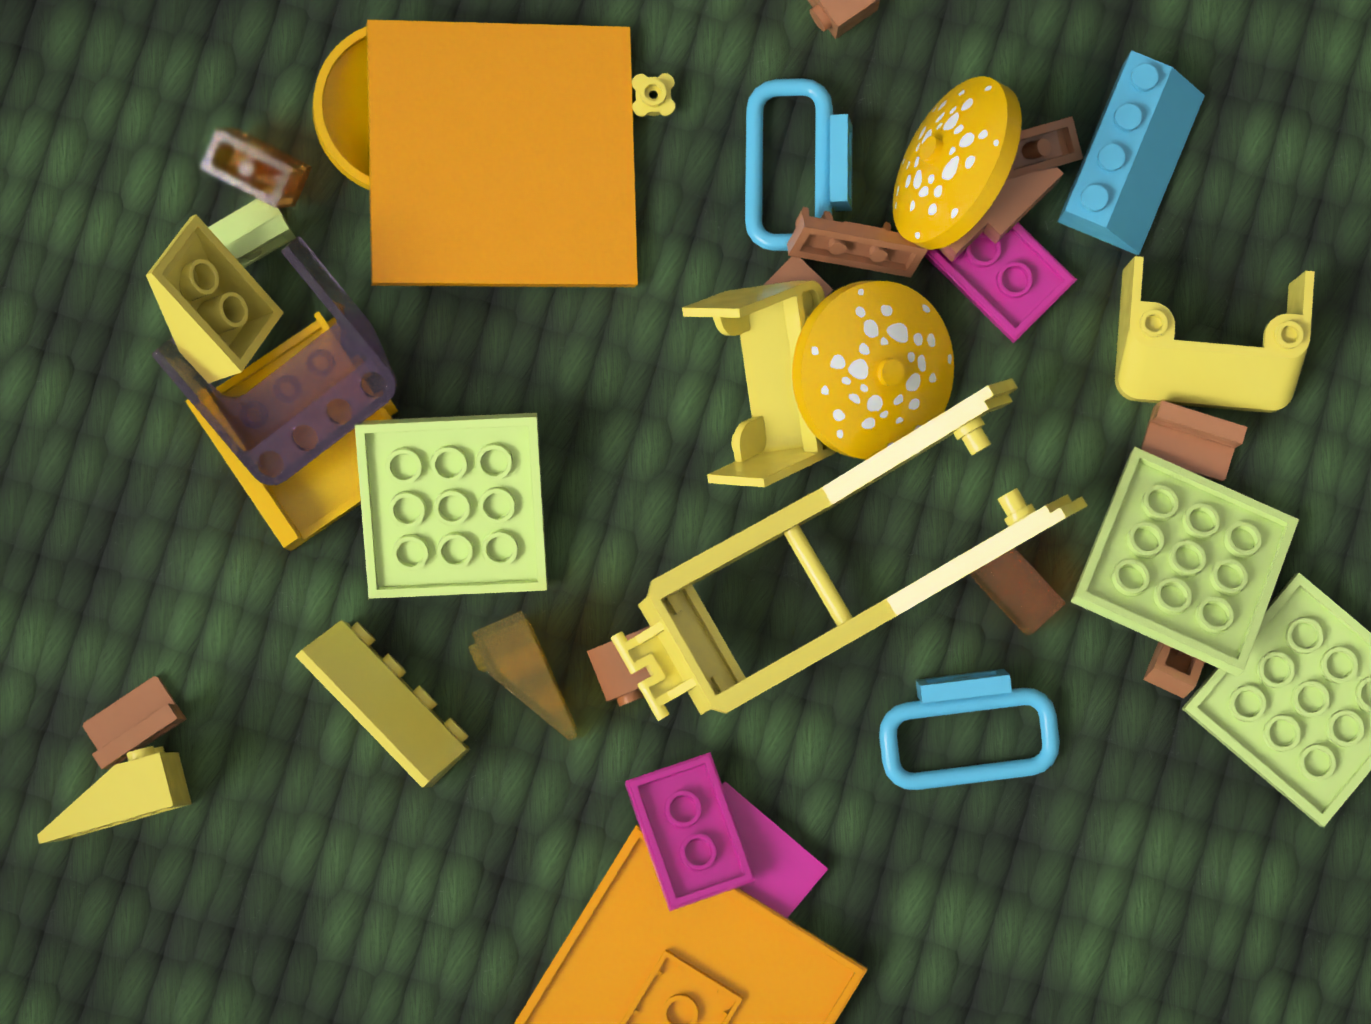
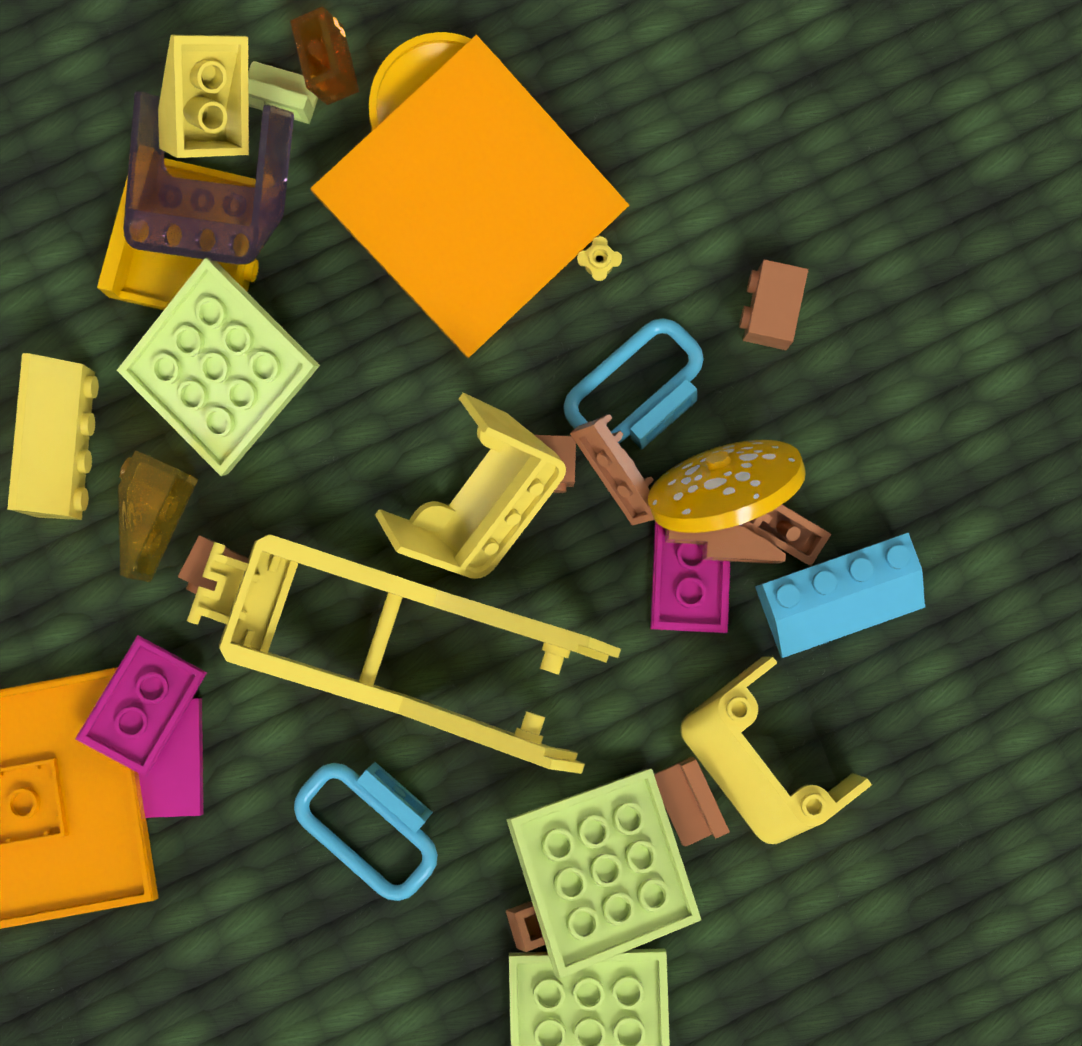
camera: 45 degrees right, 0 degrees up
yellow dish [792,280,954,460] -> none
clear orange brick [969,548,1066,636] -> none

